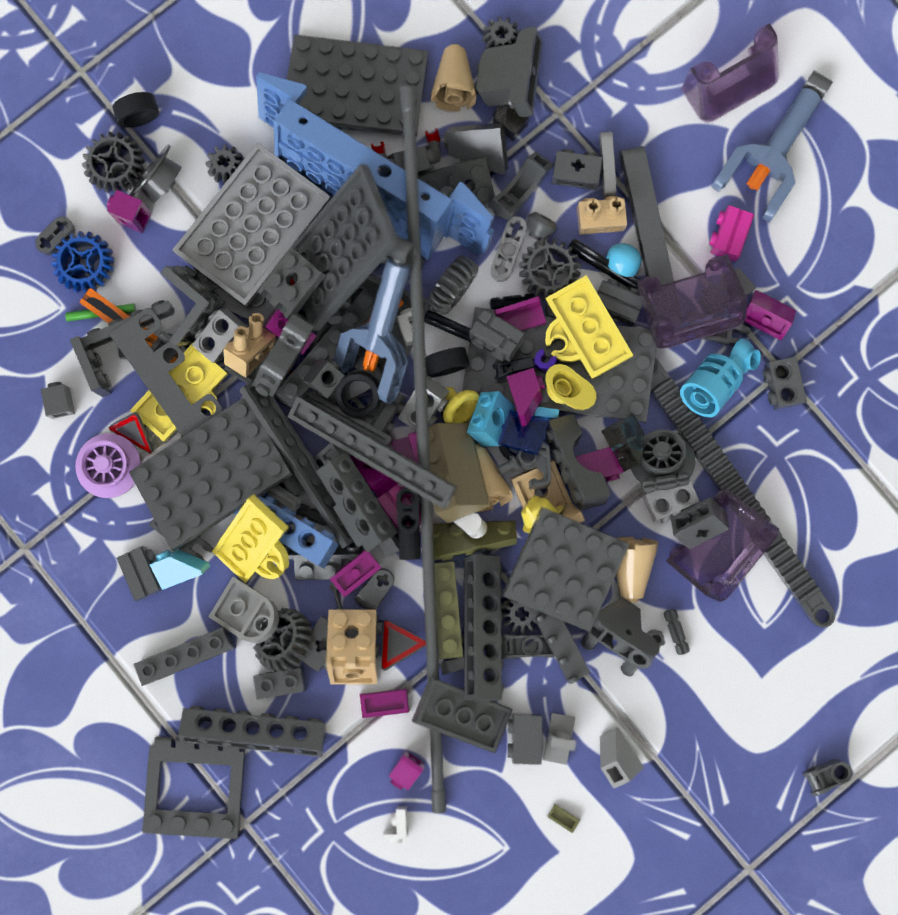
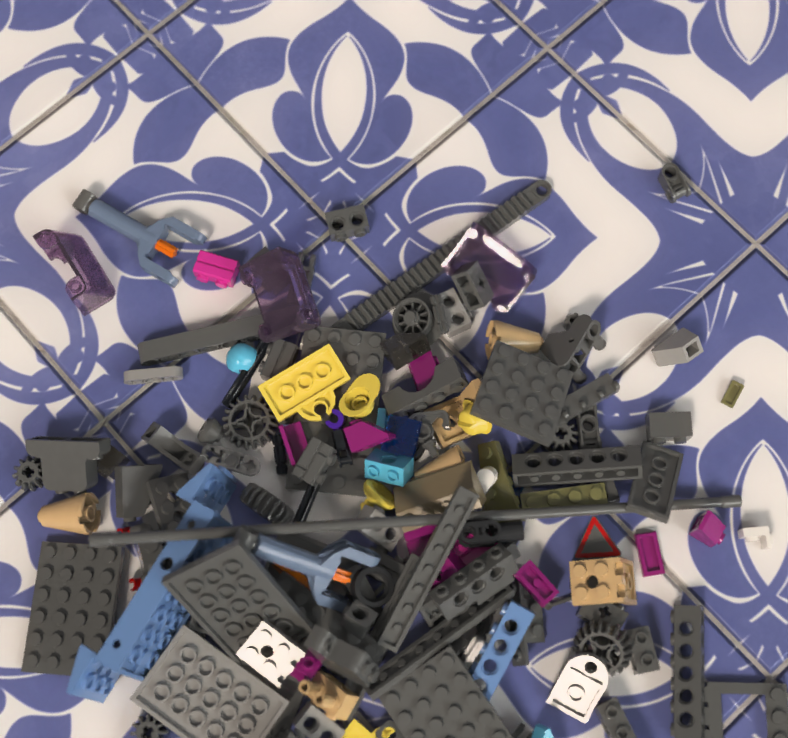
camera: 90 degrees left, 10 degrees down
light yellow plate [212,494,289,584] -> none
dark grey piece [354,569,394,610] -> none
white bracket [397,308,413,347] -> none
black tyre [425,347,470,378] -> none
light grey bracket [543,712,576,765] -> none
dark grey brick [552,149,602,190] -> none
tan brick [577,196,627,235] -> none
dark grey axle [664,609,690,655] -> none
medium azure cylinder [680,338,761,417] -> none
magenta panel [740,290,796,341] -> none

